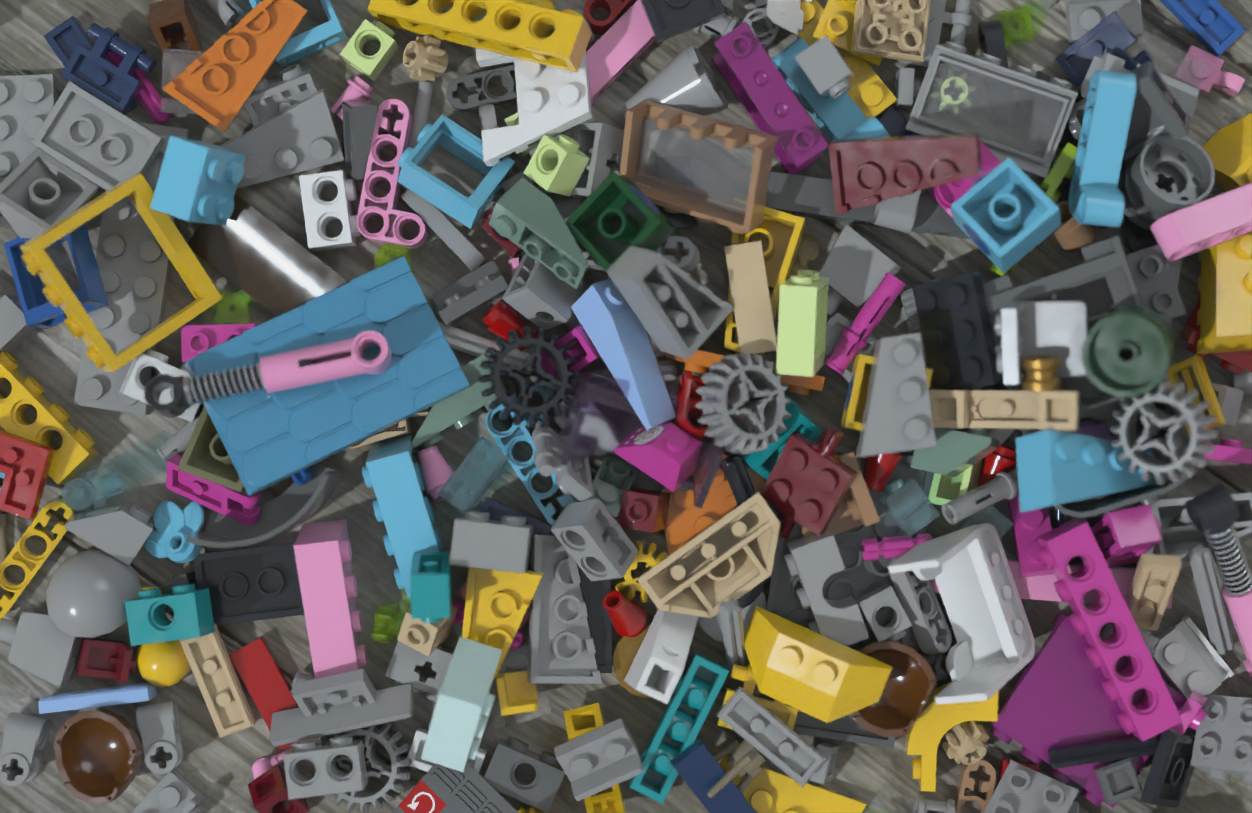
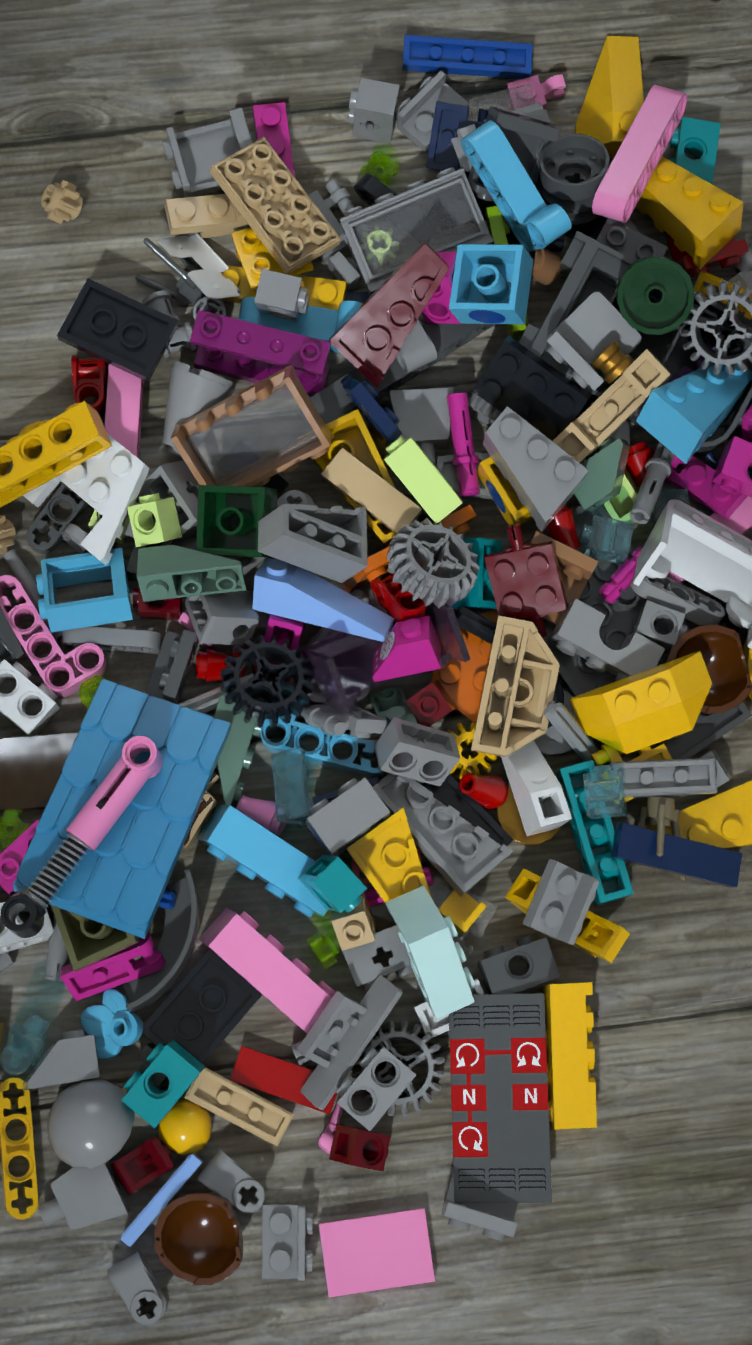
camera: 55 degrees left, 10 degrees down
none -> dark blue plate [341,374,403,442]
none -> clear light blue brick [583,765,627,819]

